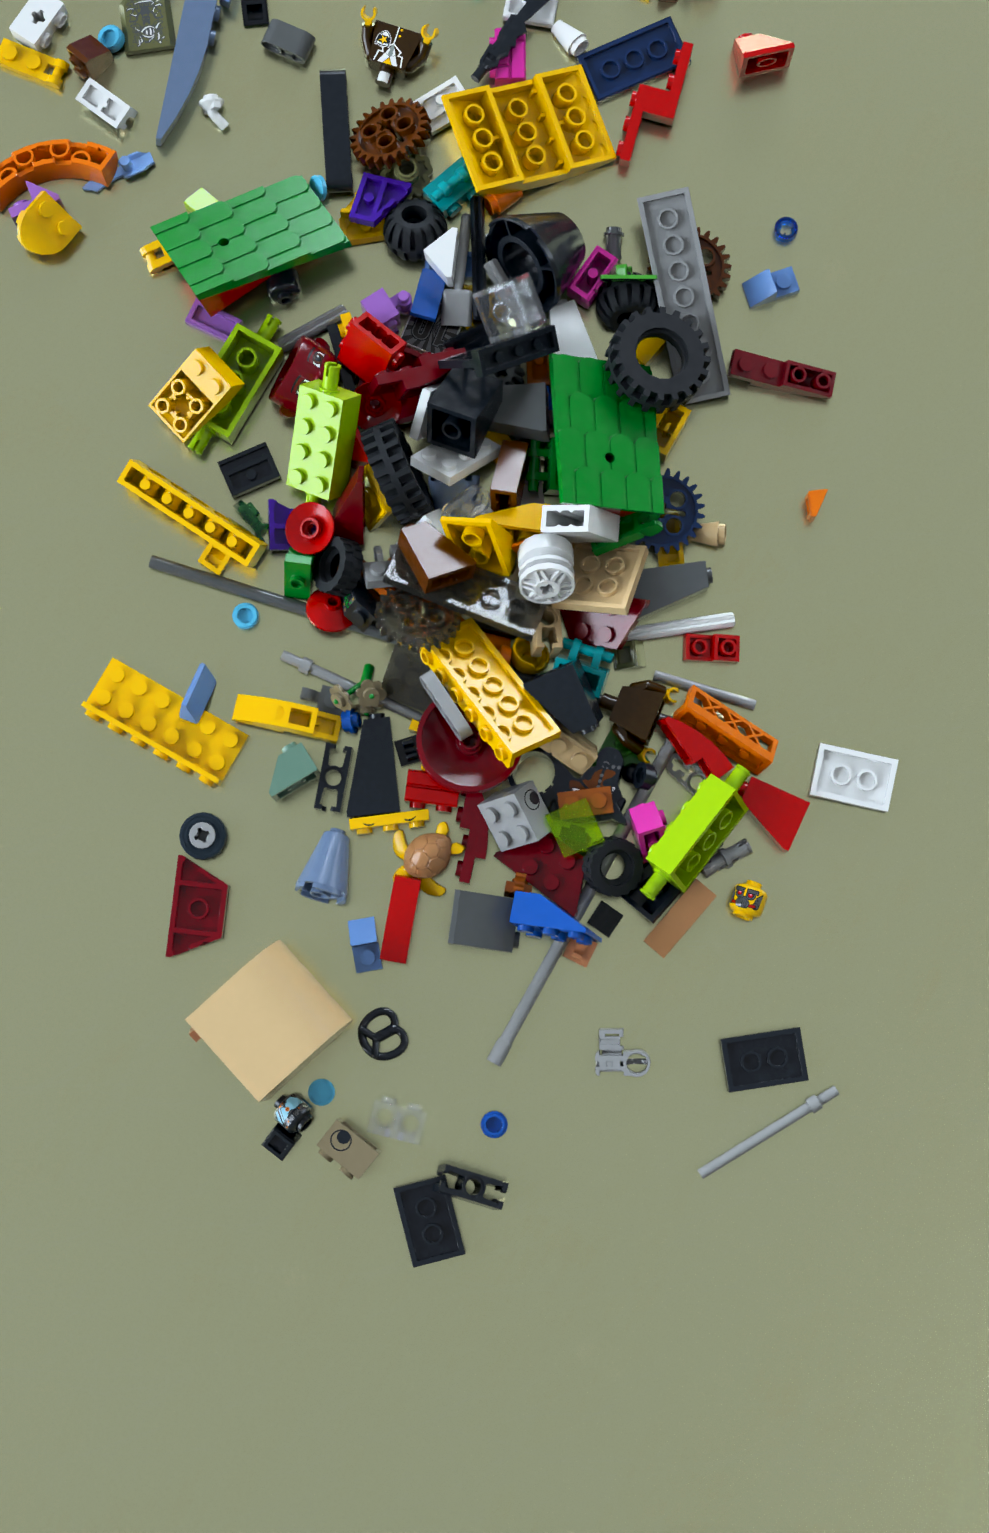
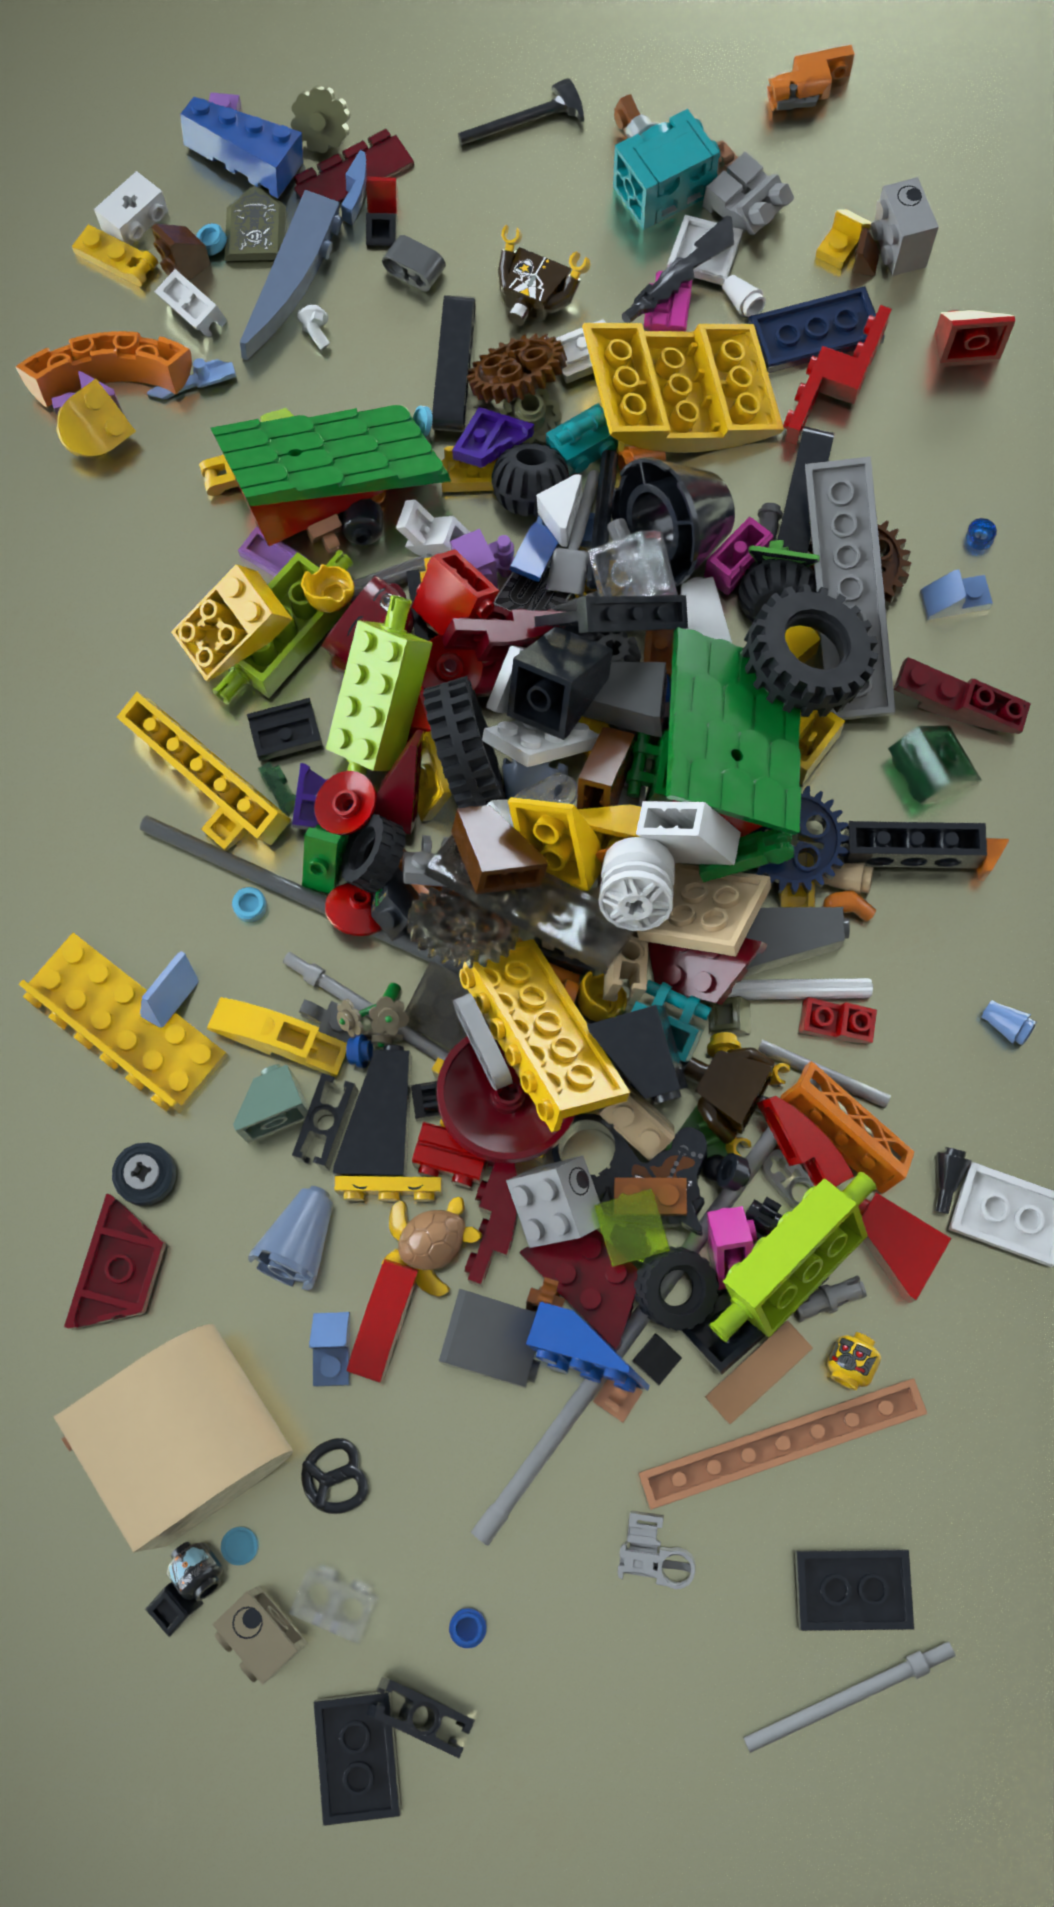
camera: 10 degrees right, 10 degrees down
none -> yellow hair [301,564,355,613]
none -> nougat tile [307,514,342,554]
none -> white brick [396,500,470,557]
none -> nougat plate [638,1378,928,1510]
none -> yellow plate [707,1032,742,1057]
none -> black gear [745,1197,783,1241]
none -> black beam [777,426,835,553]
none -> orange arm [823,890,876,922]
none -> black brick [843,821,987,868]
none -> clear green slope [888,725,982,804]
none -> black cone [935,1147,972,1214]
none -> medium blue cone [981,1000,1037,1045]

